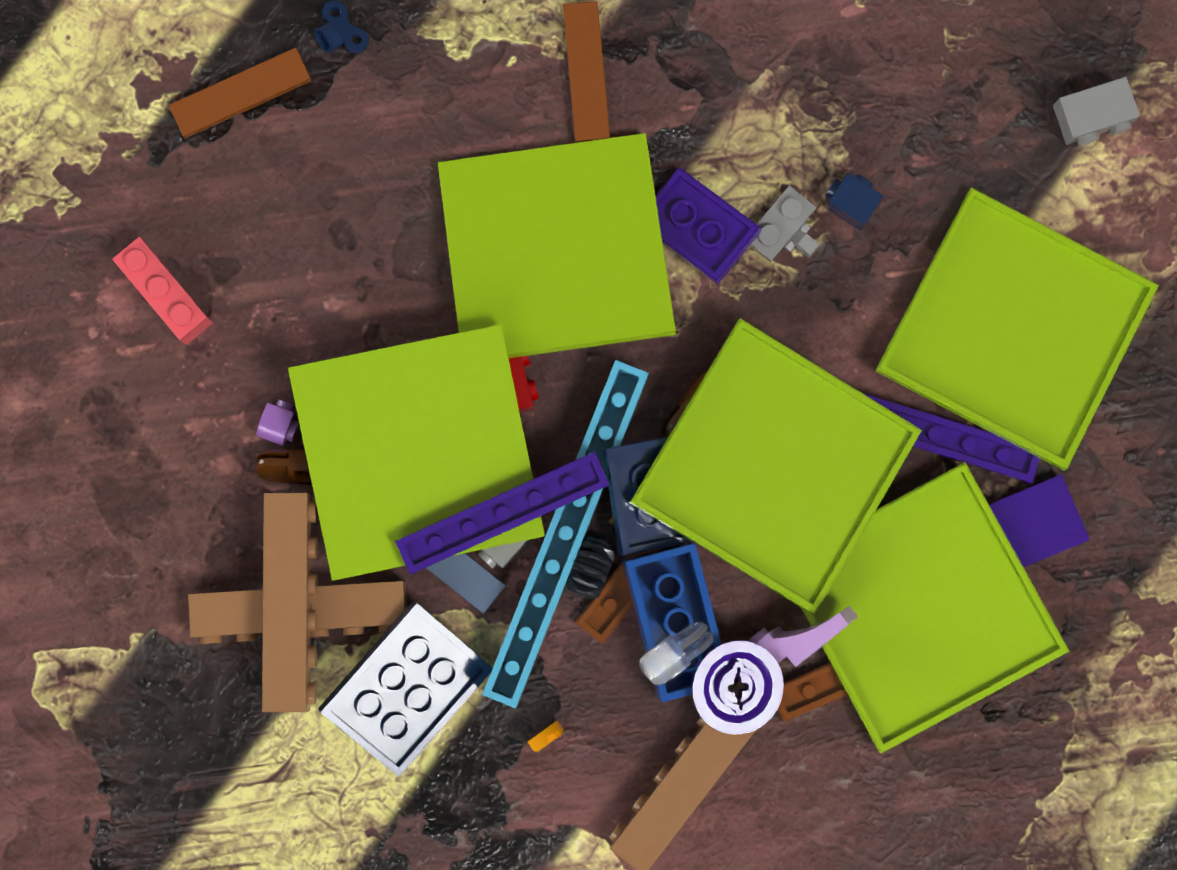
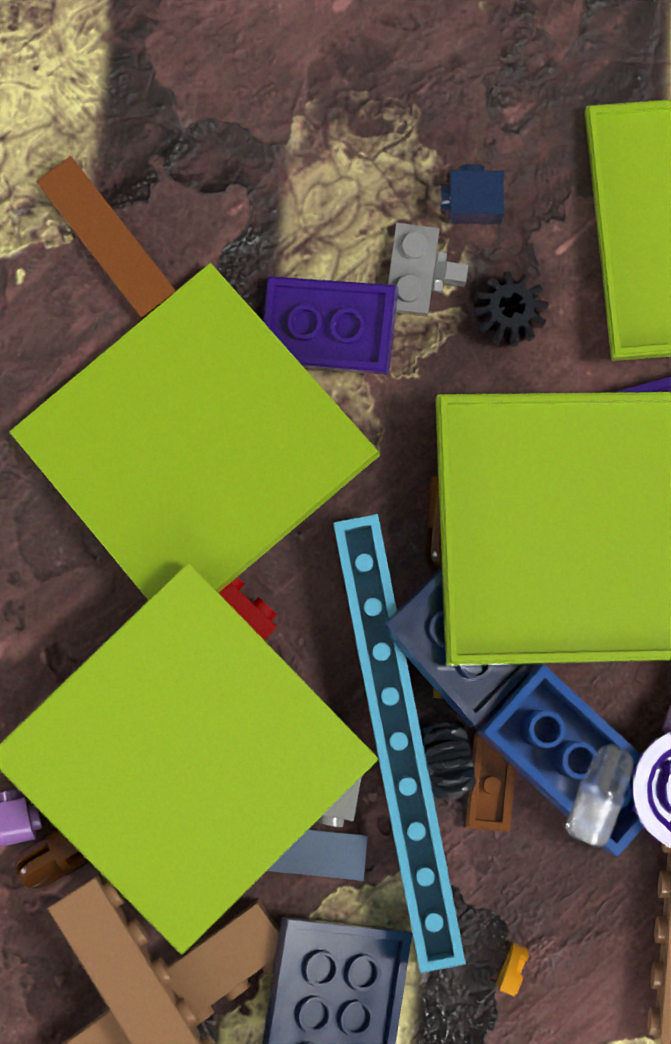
camera: 35 degrees left, 0 degrees up
dark purple plate [395,452,609,575] -> none
none -> black gear [473,271,549,347]

